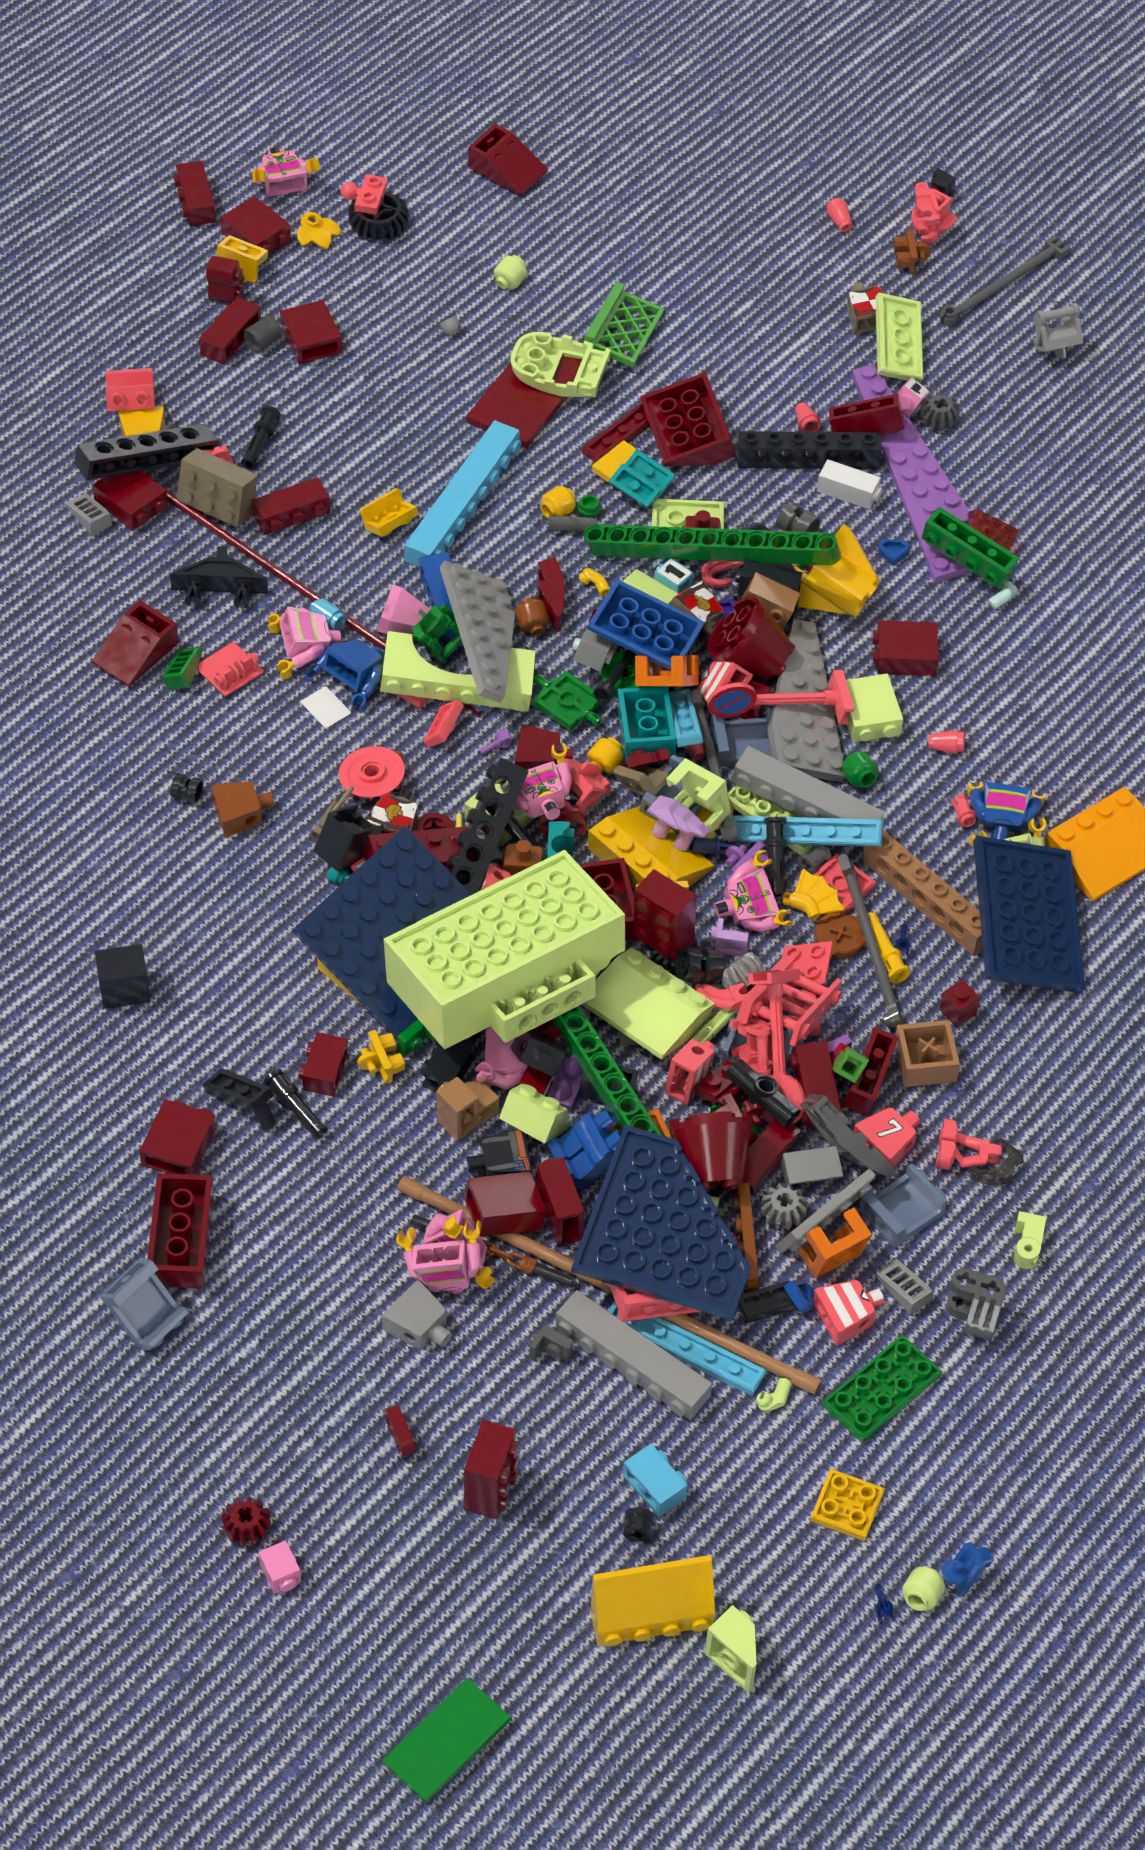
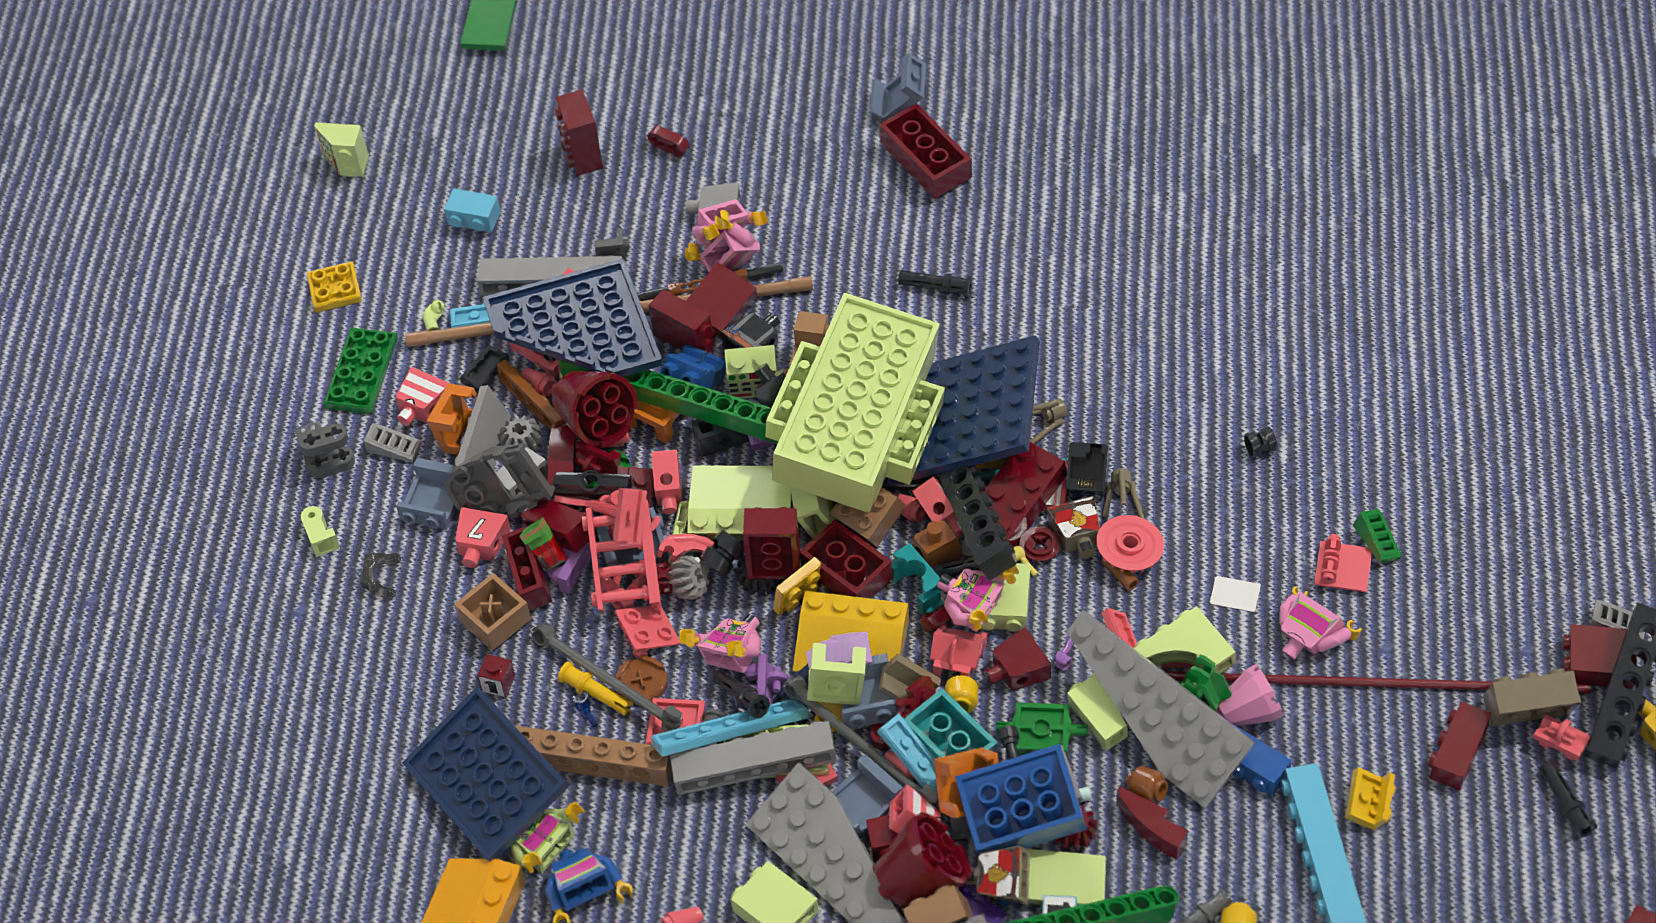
camera: 150 degrees right, 0 degrees up
dark red slope [92,600,179,687] -> none
black piece [95,944,151,1009] -> none
dark red brick [139,1099,217,1175] -> none
black connector [170,546,268,608] -> none
black piece [202,1068,276,1130] -> none
dark orange torso [211,781,274,838] -> none
dark red gear [221,1495,271,1547] -> none
bright pink brick [259,1540,301,1594] -> none
dark red brick [299,1032,348,1097] -> none
blue torso [305,640,383,713] -> none
medium azure brick [309,598,346,630] -> none
yellow arm [579,568,610,597] -> none
yellow slope [591,1555,715,1647] -> none
black wheel [623,1507,654,1542] -> none
coral piece [707,670,855,725] -> none
lavender bracket [710,918,748,956] -> none
yellow arm [783,869,845,921] -> none
blue tile [784,1279,814,1313] -> none
green head [841,751,879,789] -> none
clear blue hand [874,1584,895,1624] -> none
yellowish green head [902,1567,946,1611] -> none
coral piece [936,1118,1002,1170] -> none
blue hips [941,1542,993,1596] -> none
coral pin [951,794,977,827] -> none

